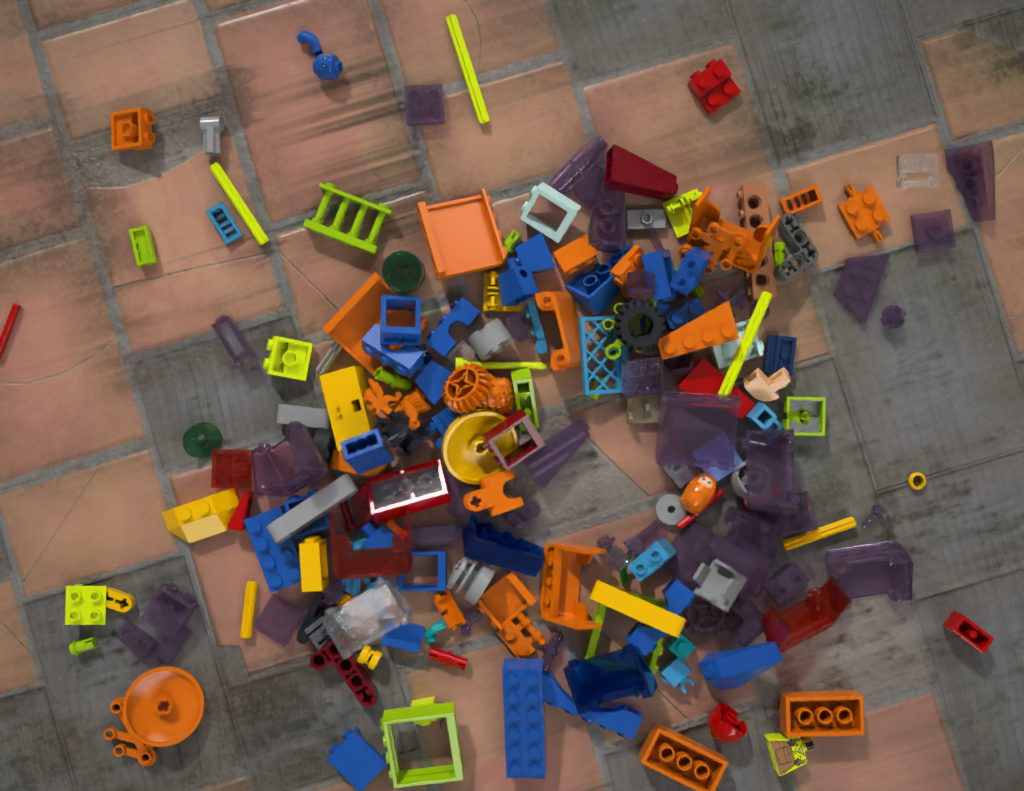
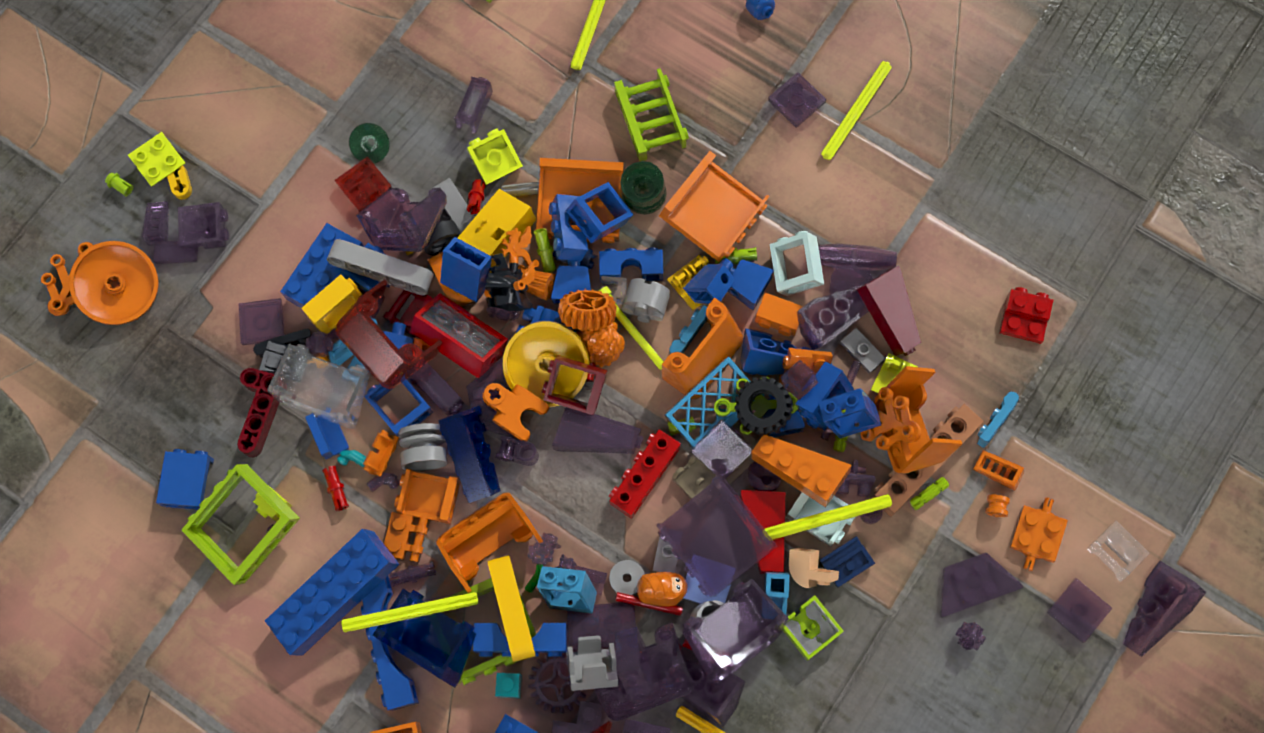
camera: 55 degrees right, 15 degrees down
yellow wedge [162,488,240,543] -> none
dark azure slope [205,202,243,245] -> none
red slope [227,491,254,531] -> none
yellow axle [240,581,258,638] -> none
yellow wheel [357,644,382,670] -> none
clear purple brick [504,311,530,343] -> none
lime slope [511,368,539,431] -> none
dark azure brick [659,654,694,693] -> none
blue brick [664,299,705,331] -> none
dark grey beam [773,214,819,282] -> none
none -> neon yellow axle [341,592,478,632]
none -> red pin [467,179,486,215]
none -> red brick [609,429,681,519]
none -> dark azure hinge [977,391,1019,448]
none -> orange wheel [985,494,1010,517]

